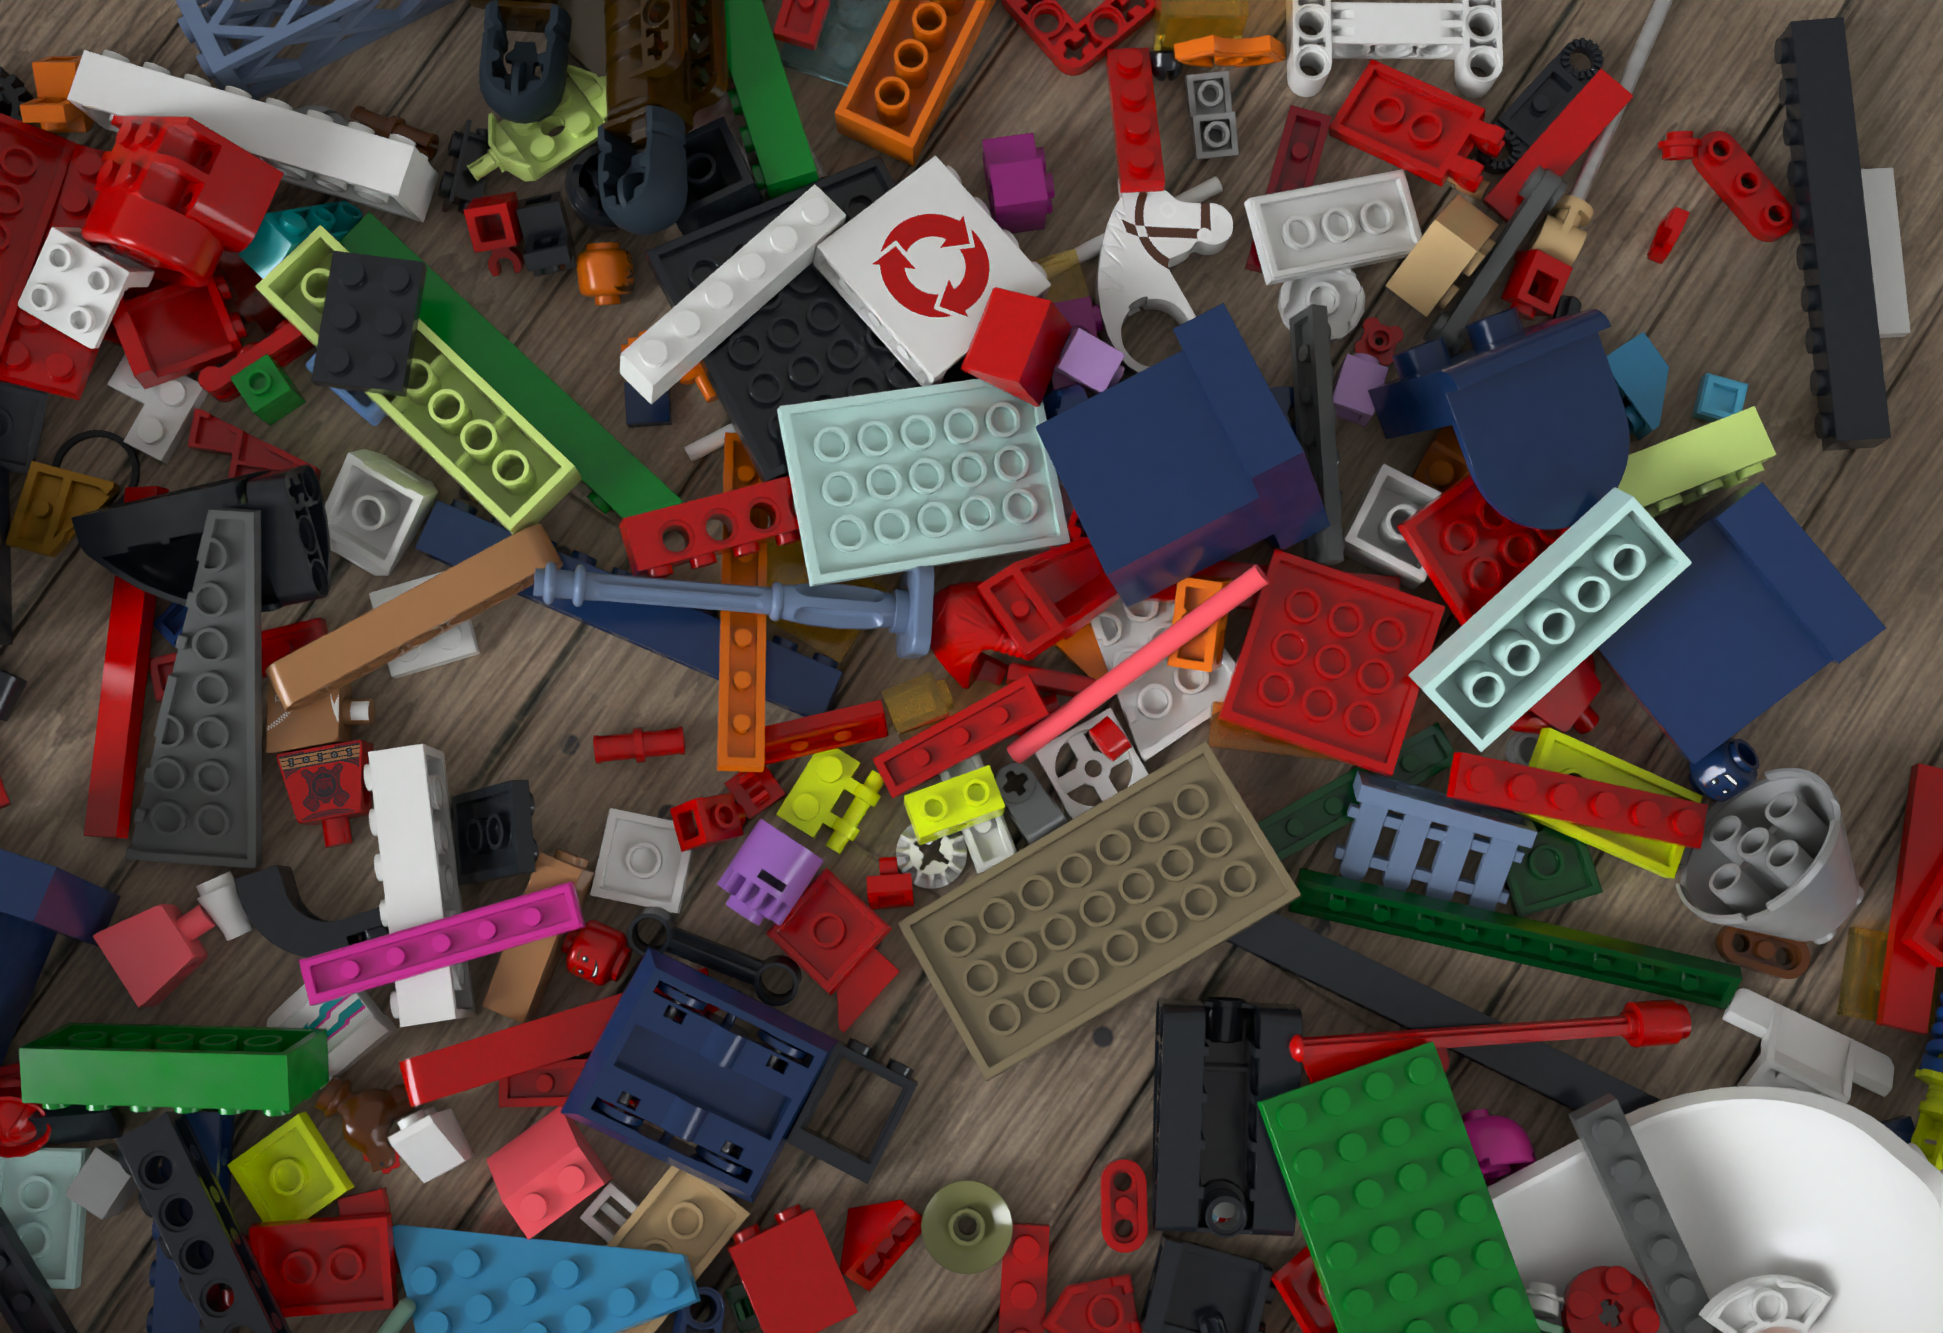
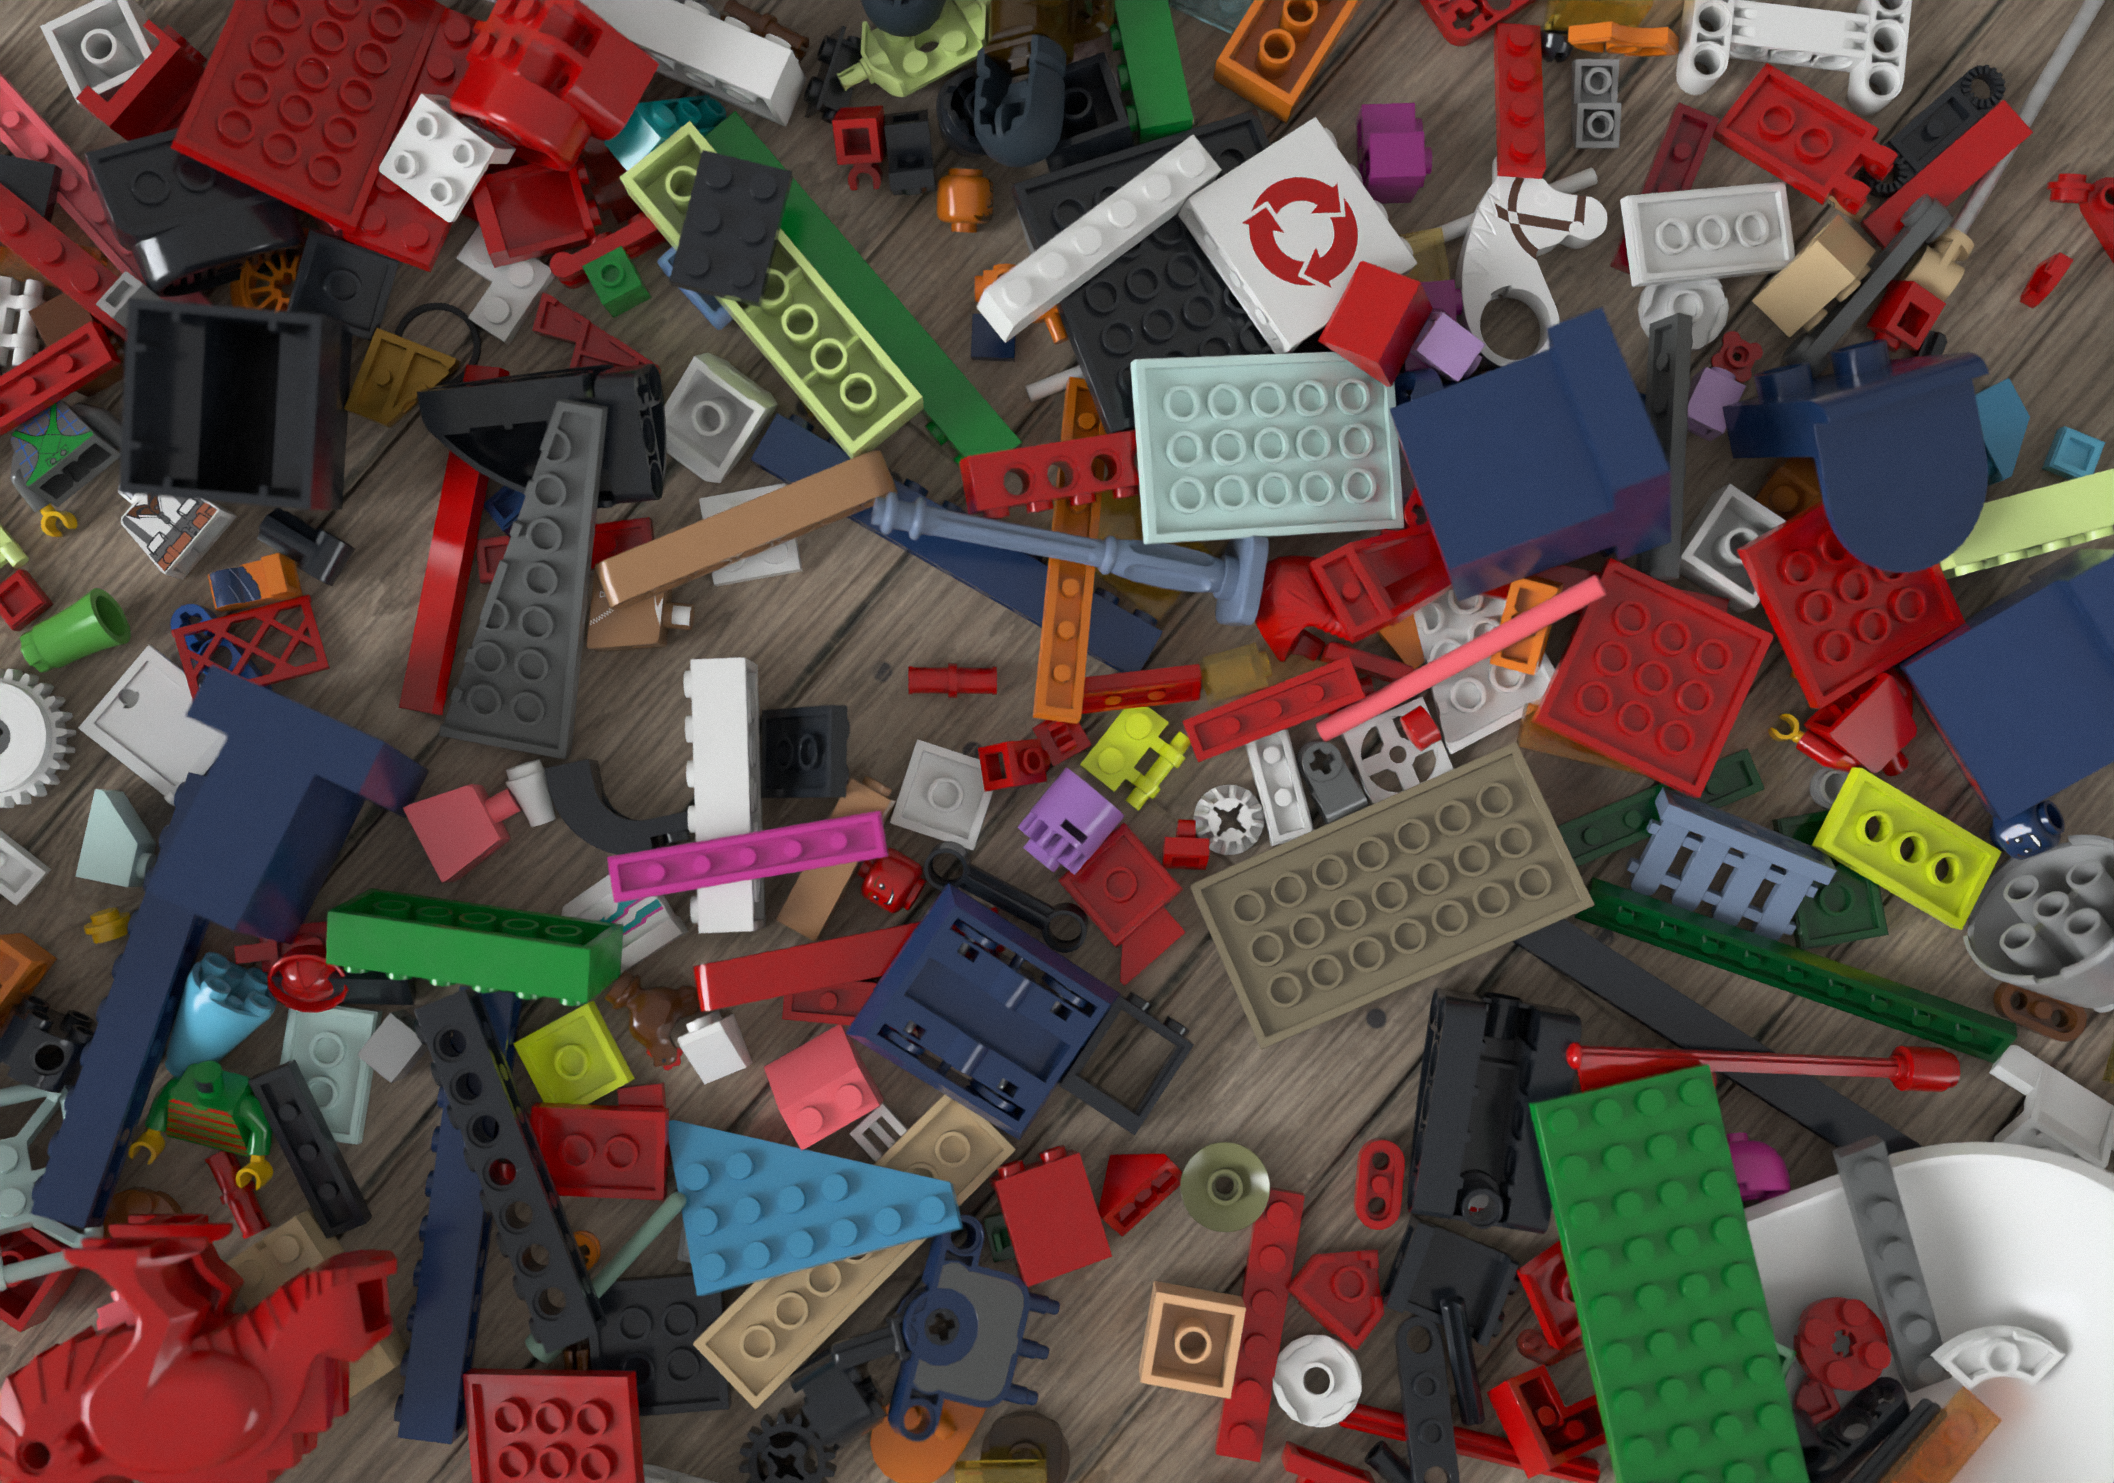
camera: 10 degrees right, 5 degrees up
torso [276,739,374,848] -> none
neon yellow brick [904,765,1005,846] -> none
light aqua brick [1408,487,1692,752] -> none
red plate [1446,752,1708,849] -> none
white plate [1525,1282,1565,1319] -> none

